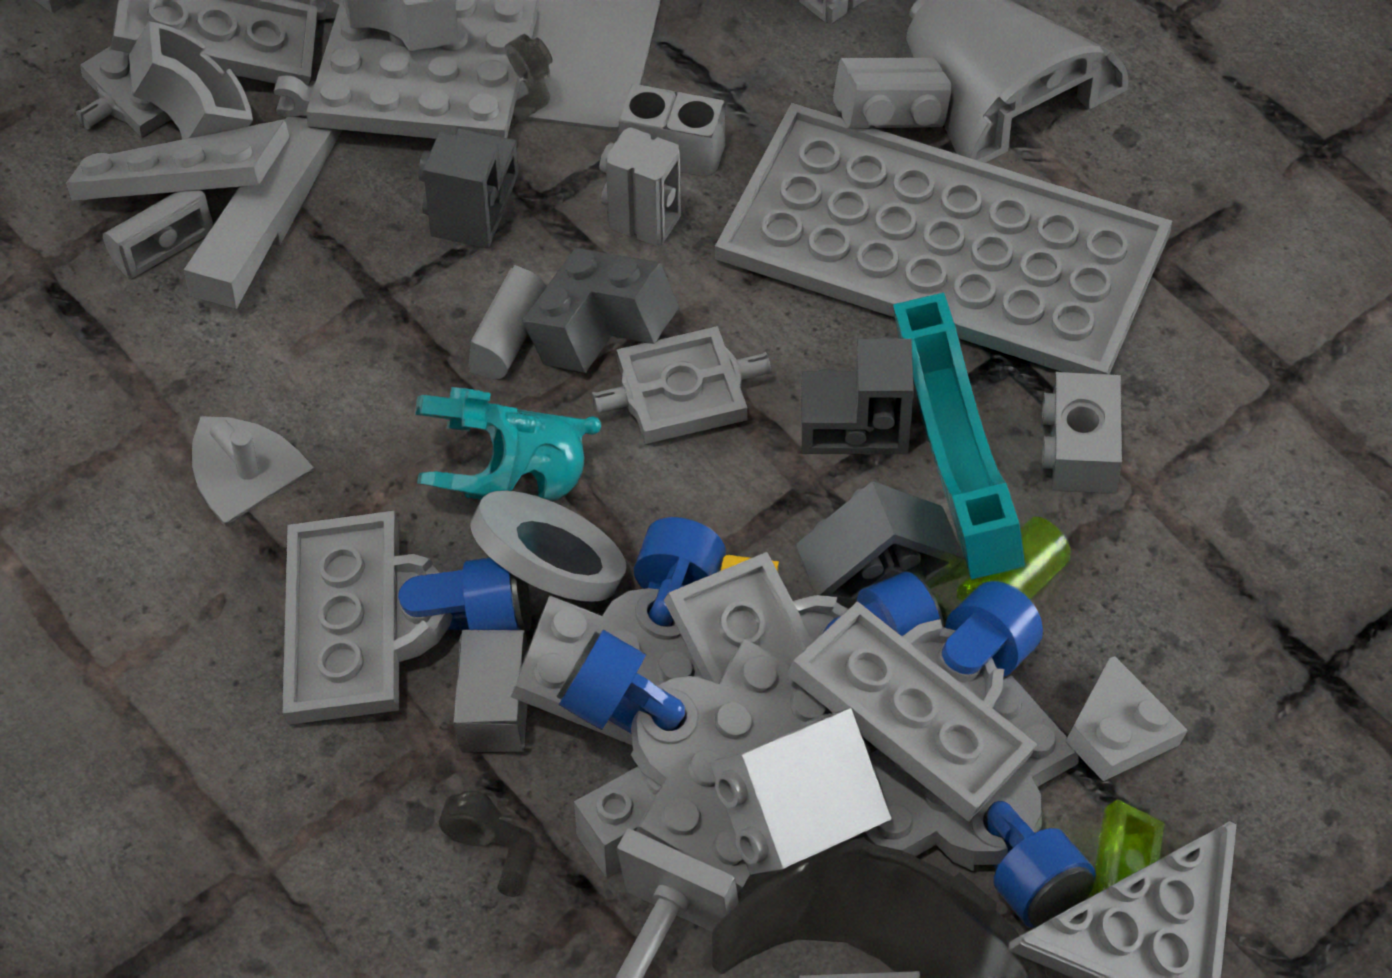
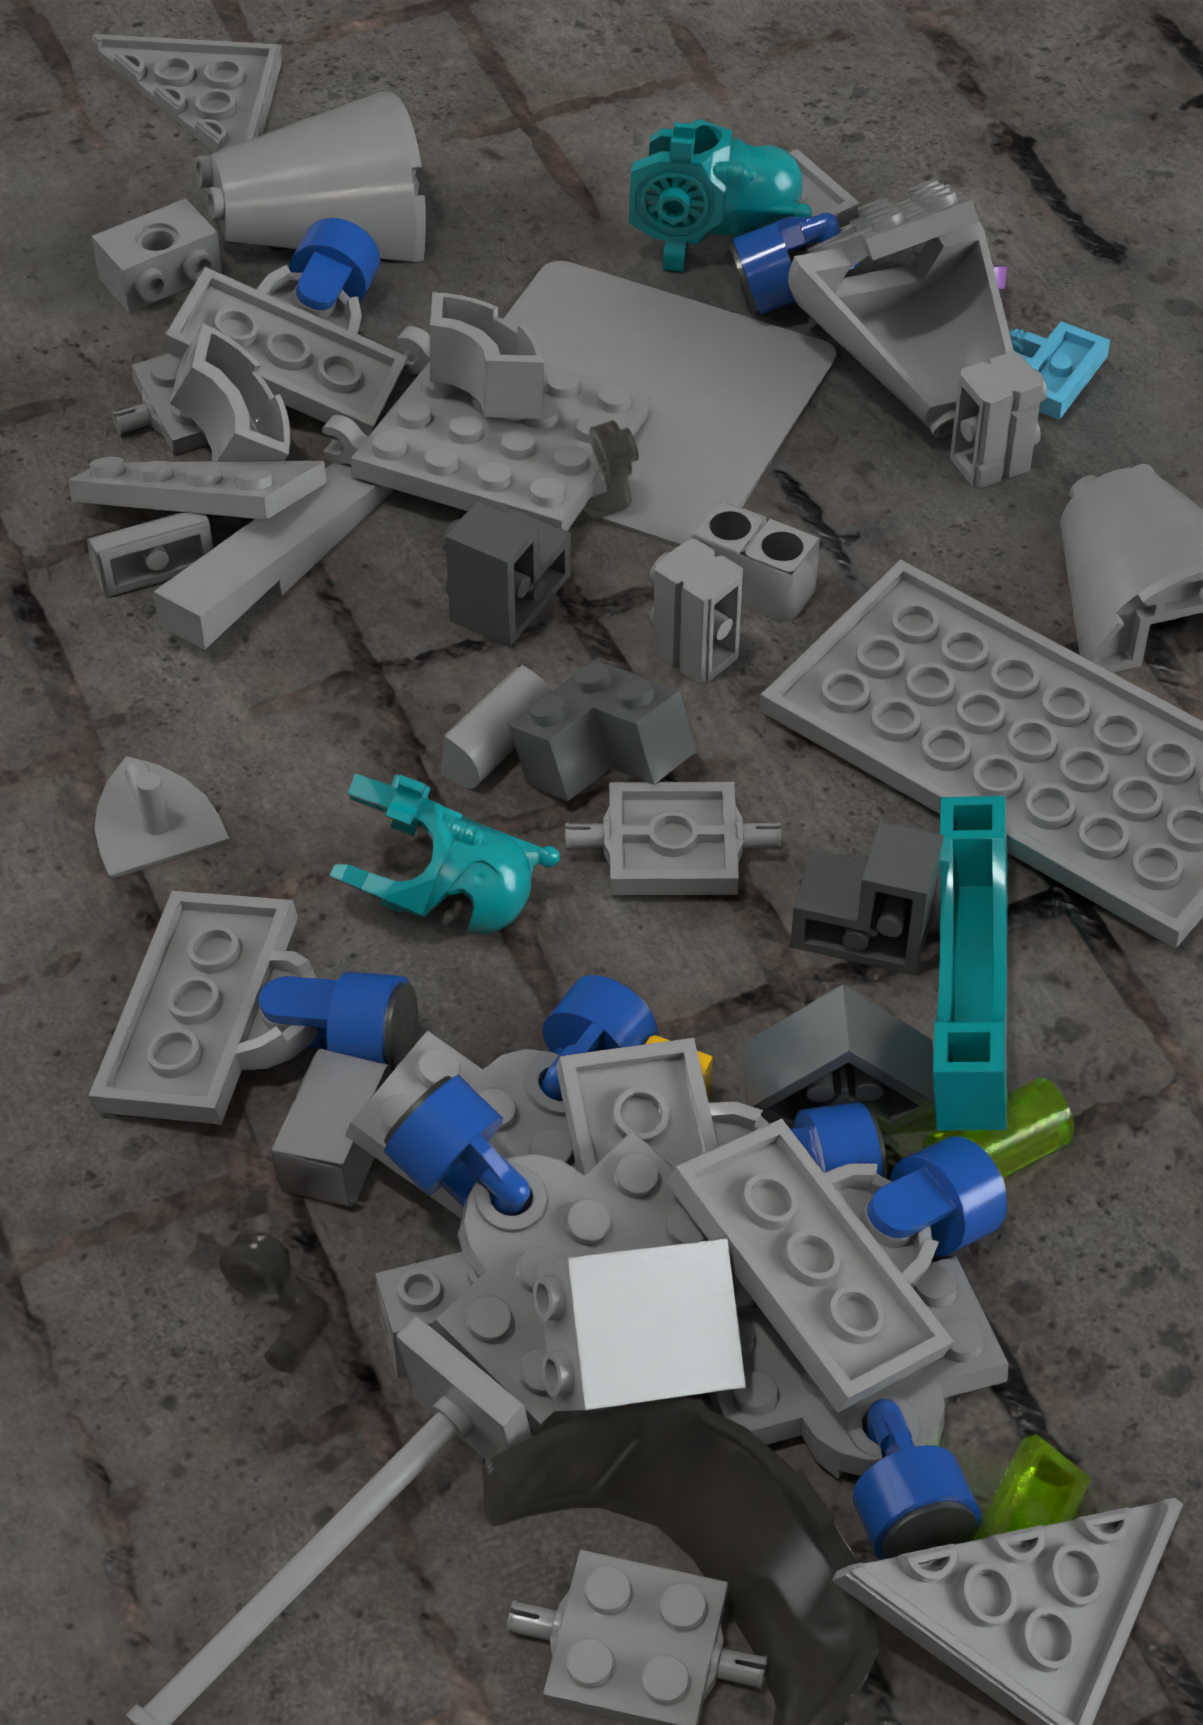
camera: 15 degrees right, 5 degrees down
light grey piece [470,491,626,601] -> none
light grey brick [833,58,952,128] -> none
light grey brick [1042,372,1122,493] -> none
light grey wing [1065,656,1188,781] -> none

